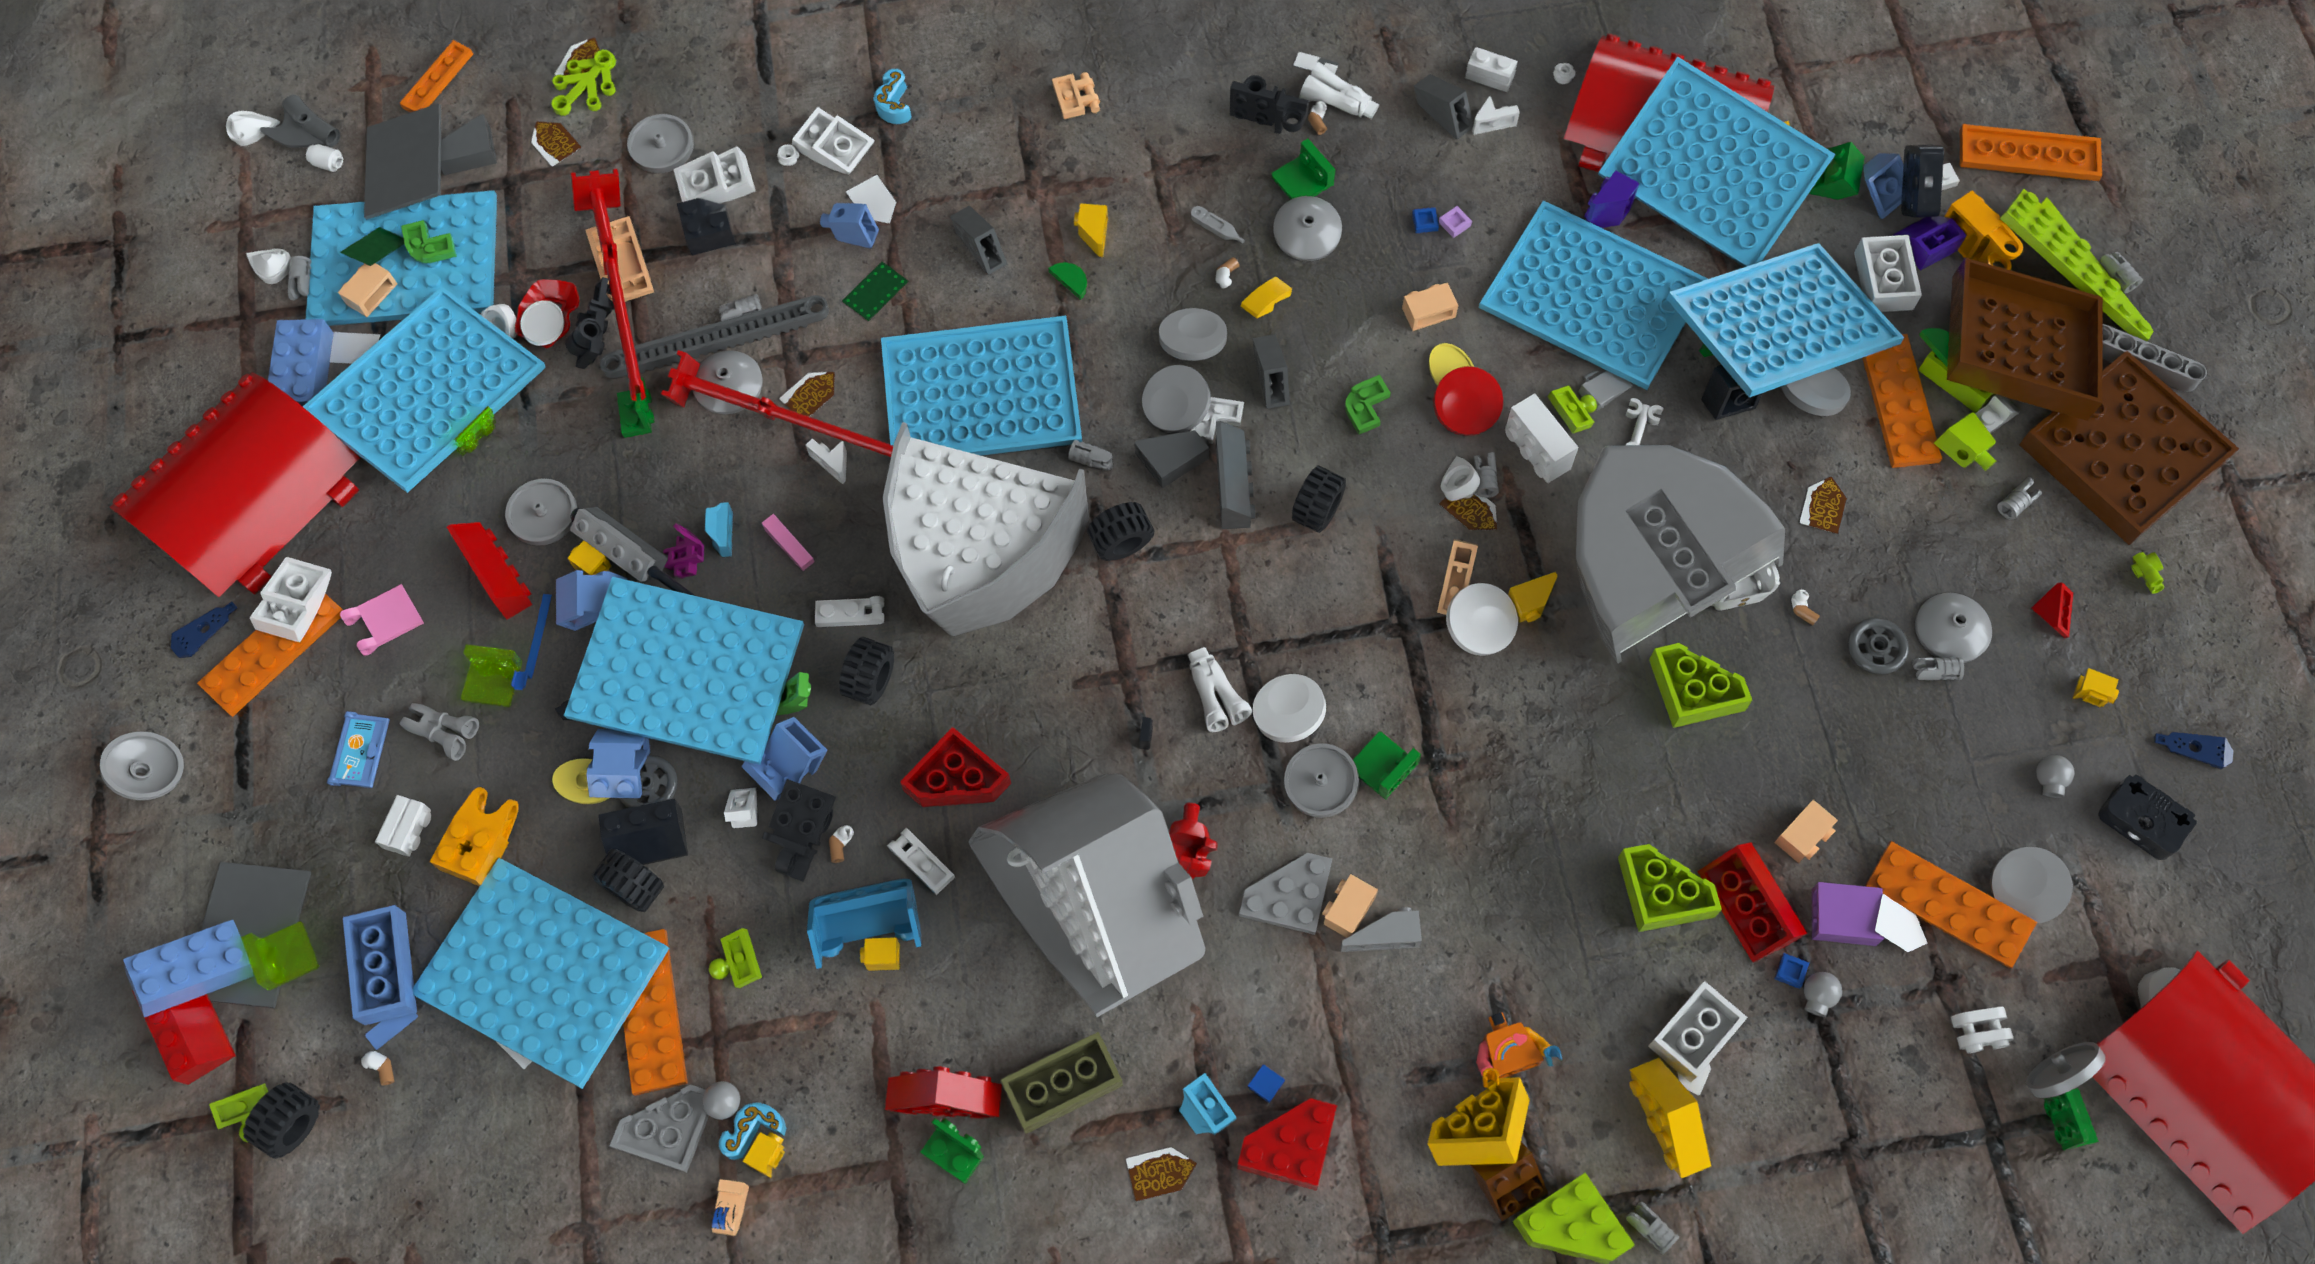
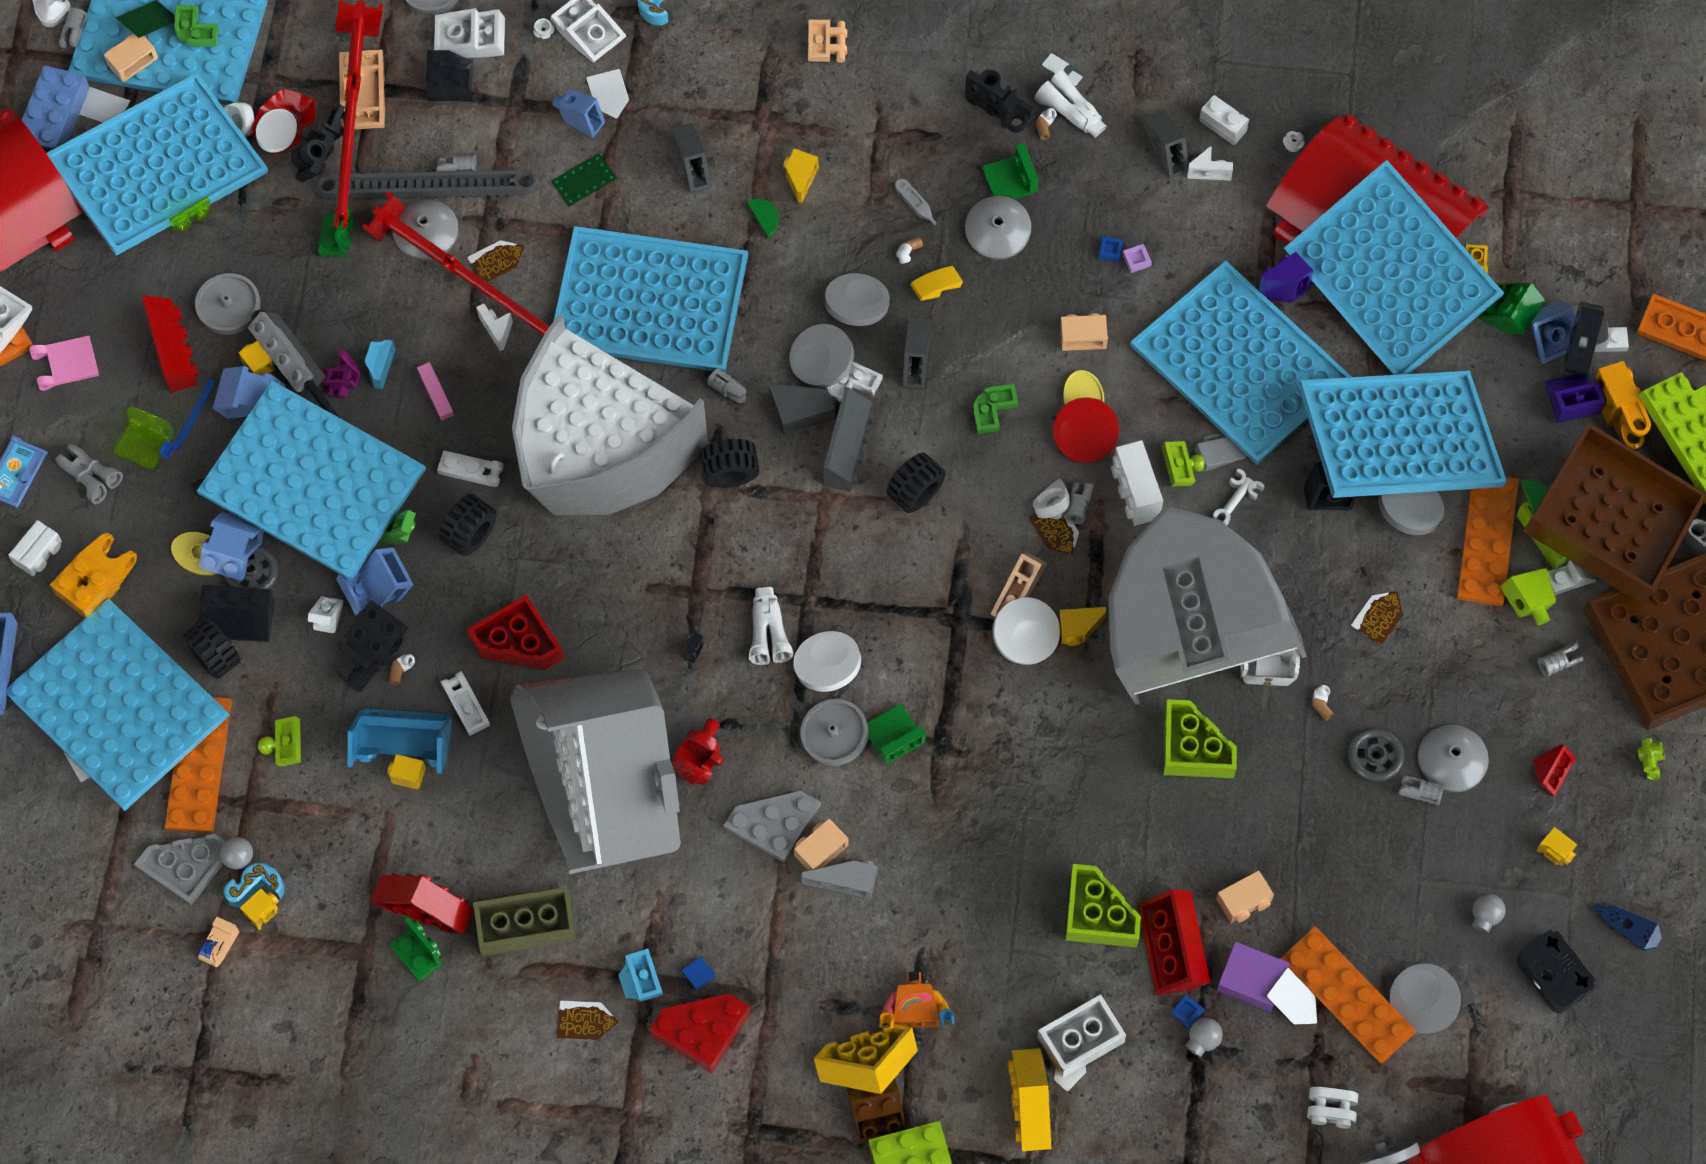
camera: 15 degrees right, 0 degrees up
white brick [1854,235,1922,312] -> none

